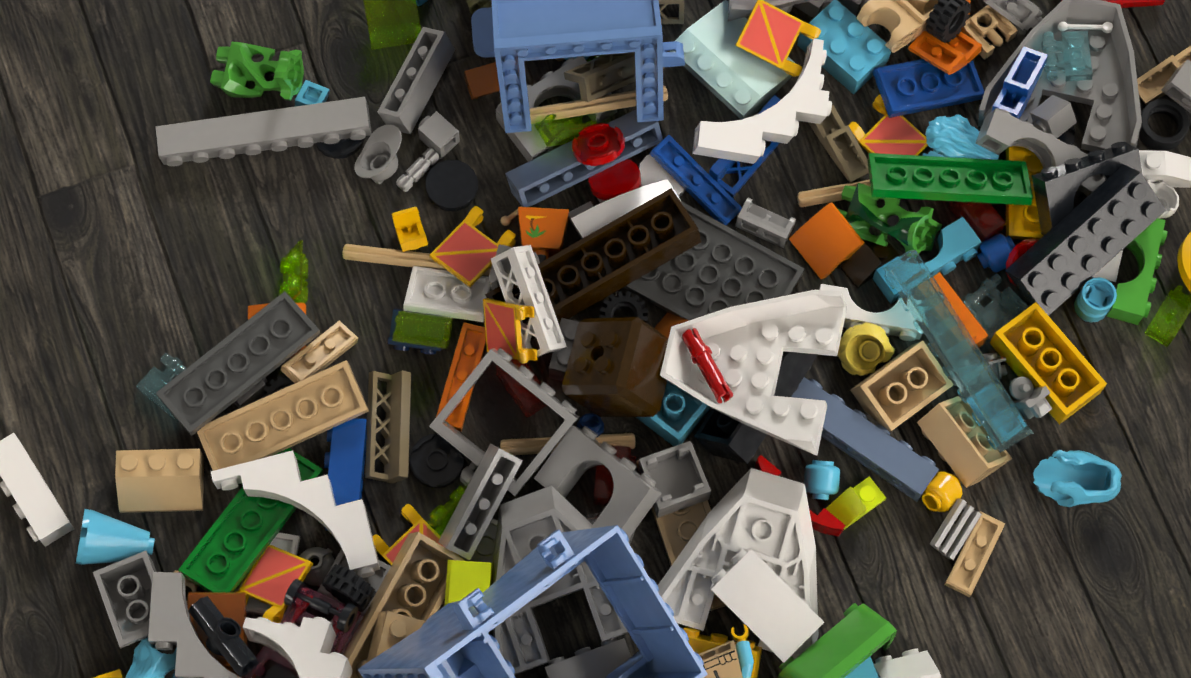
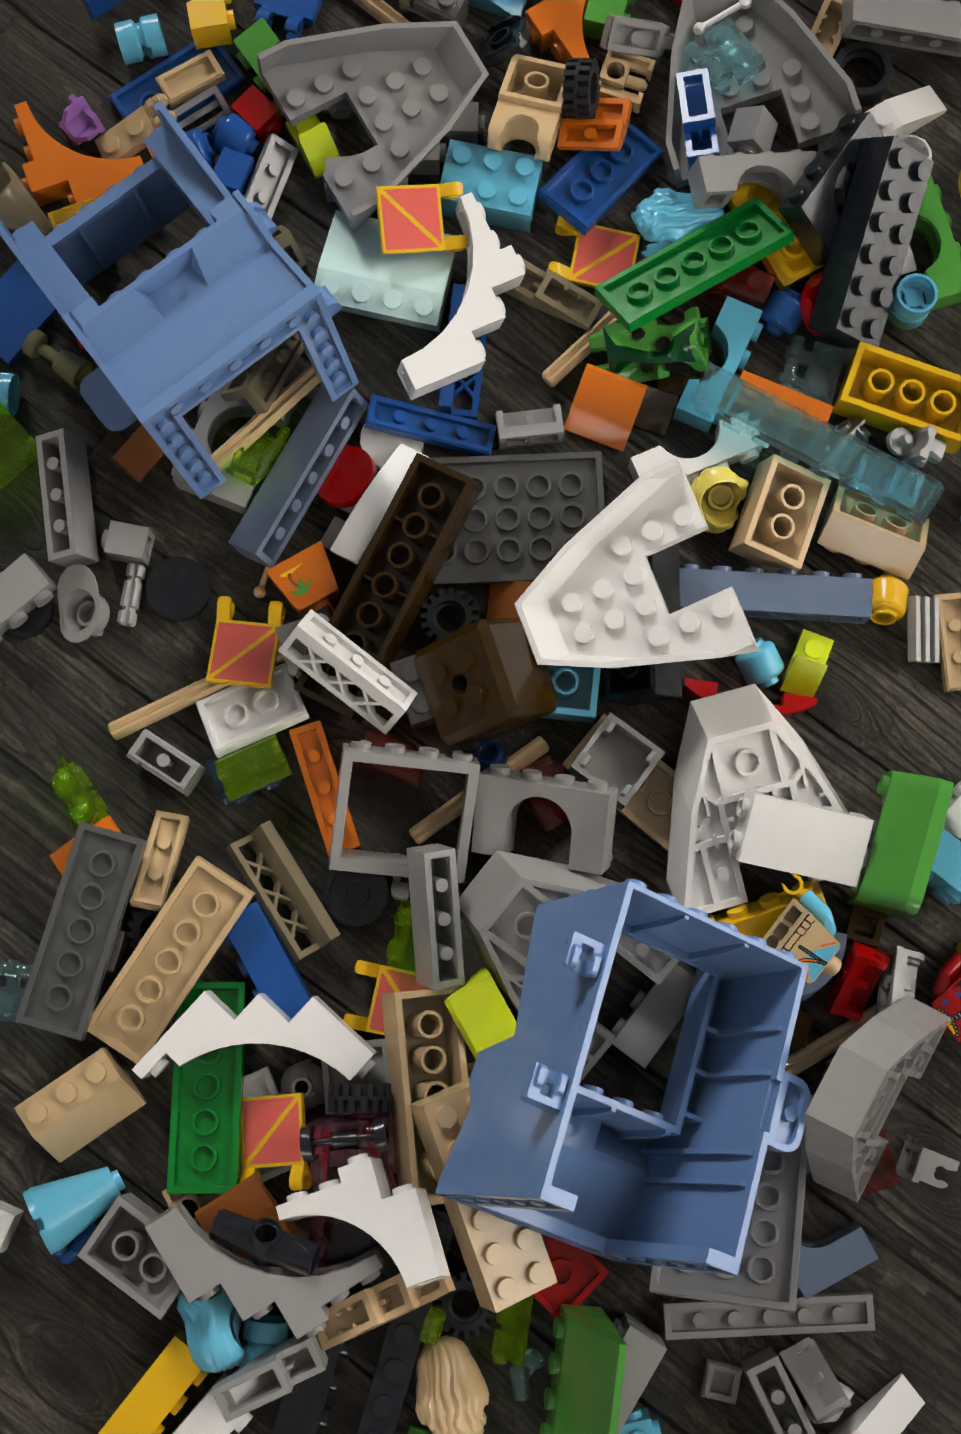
camera: 30 degrees left, 10 degrees up
yellow bracket [392,207,428,252] -> none
flag [483,298,537,364] -> none
red tile [572,123,625,166] -> none
red pin [681,328,733,403] -> none
none -> blue arm [53,1223,97,1264]
none -> light grey brick [126,728,206,797]

